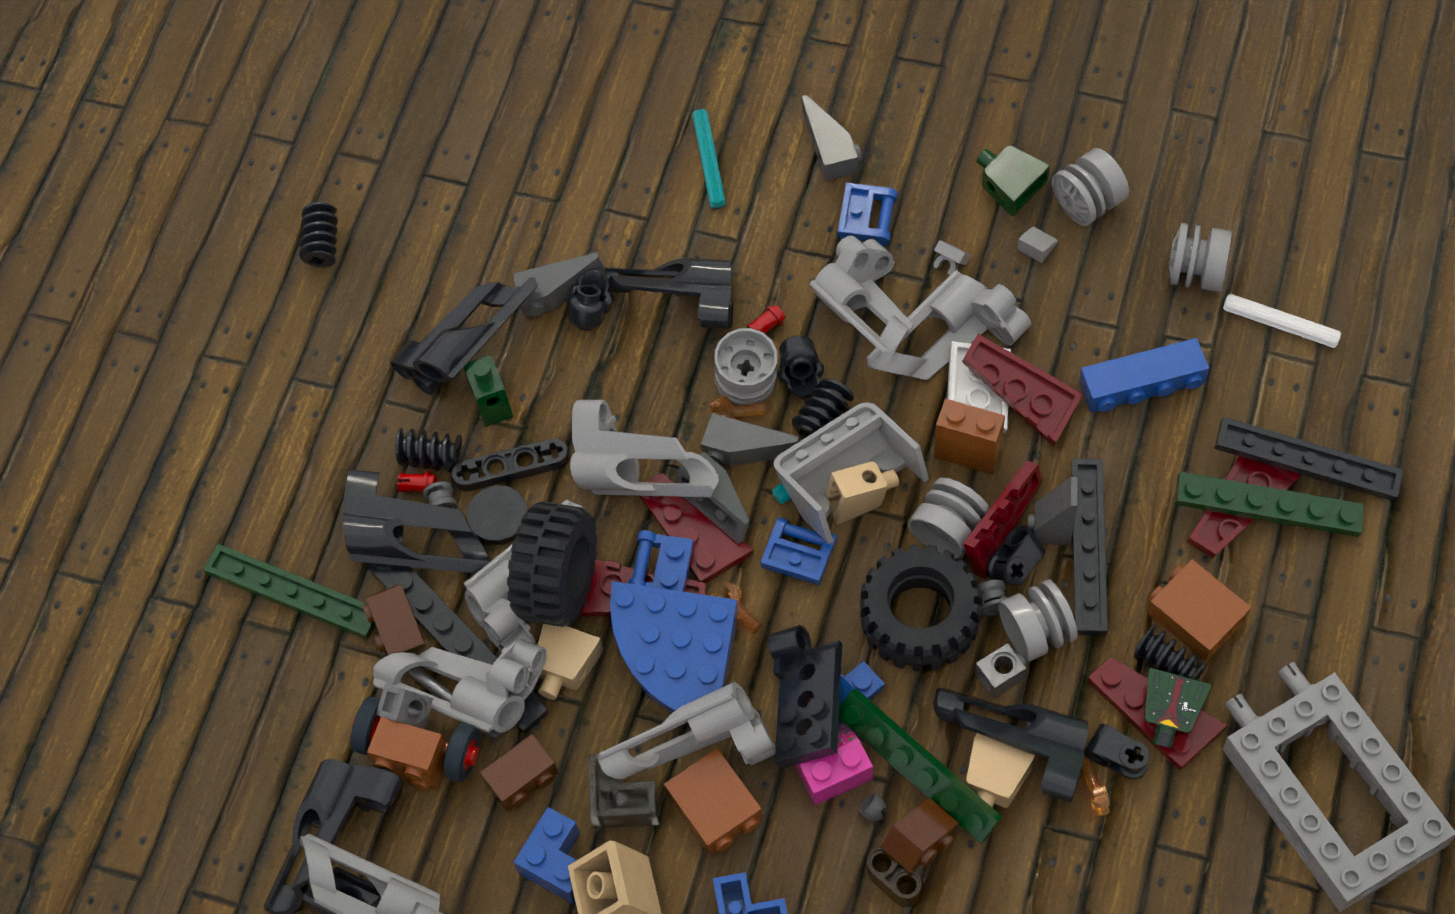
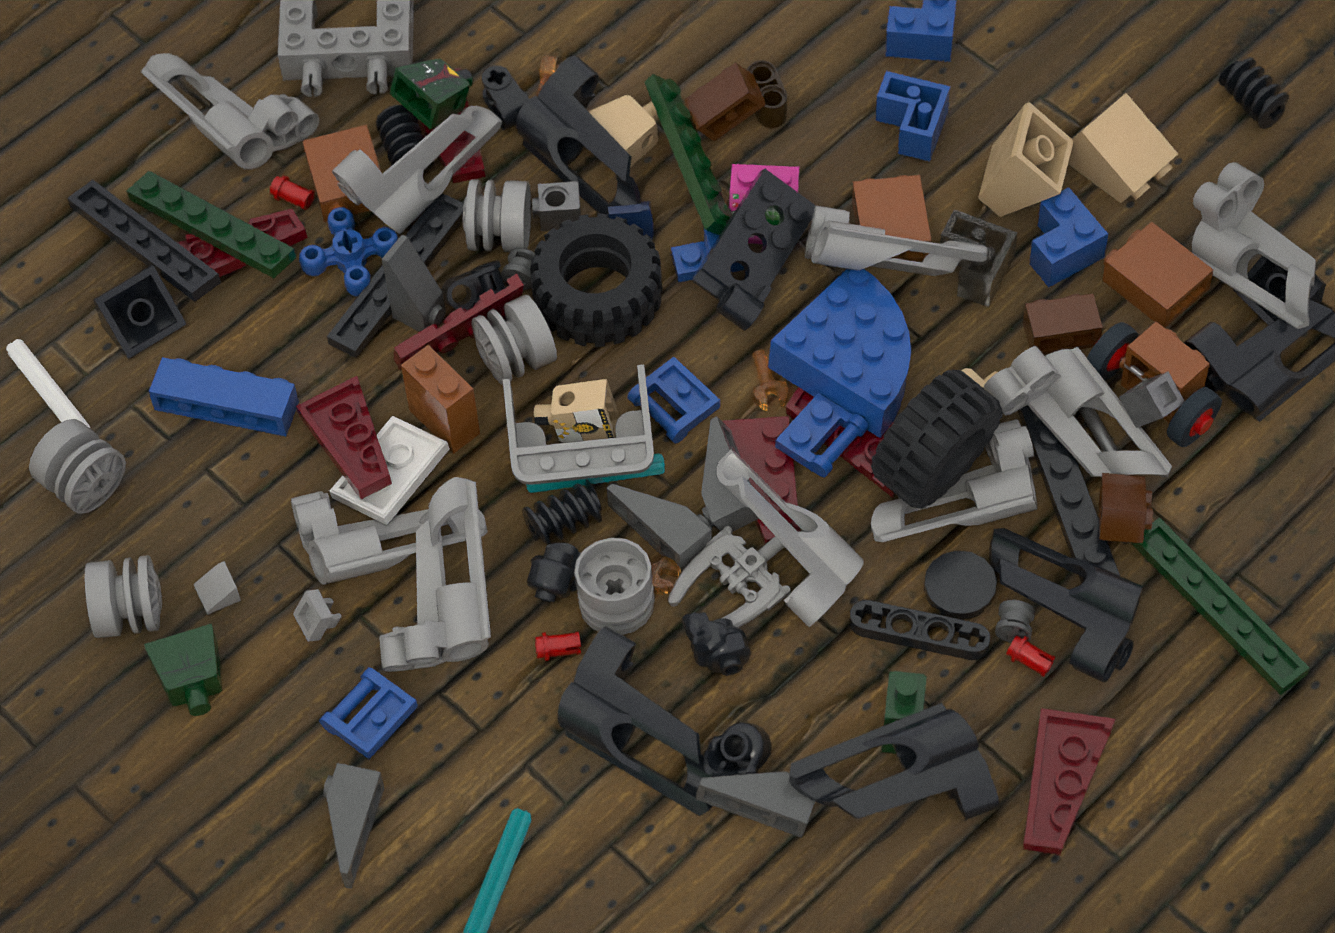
camera: 155 degrees left, 5 degrees down
black piece [395,427,462,472] -> none
dark grey hinge [858,793,887,822] -> none
none -> black slope [93,265,186,359]
none -> light grey panel [141,53,319,169]
none -> red pin [270,175,315,211]
none -> blue gear [299,207,399,297]
none -> light grey panel [332,106,502,234]
none -> dark blue tile [608,201,653,239]
none -> light grey bar [668,526,791,628]
none -> black head [682,612,751,676]
none -> dark red wing [1023,708,1115,855]
none -> dark orange brick [1102,222,1214,328]

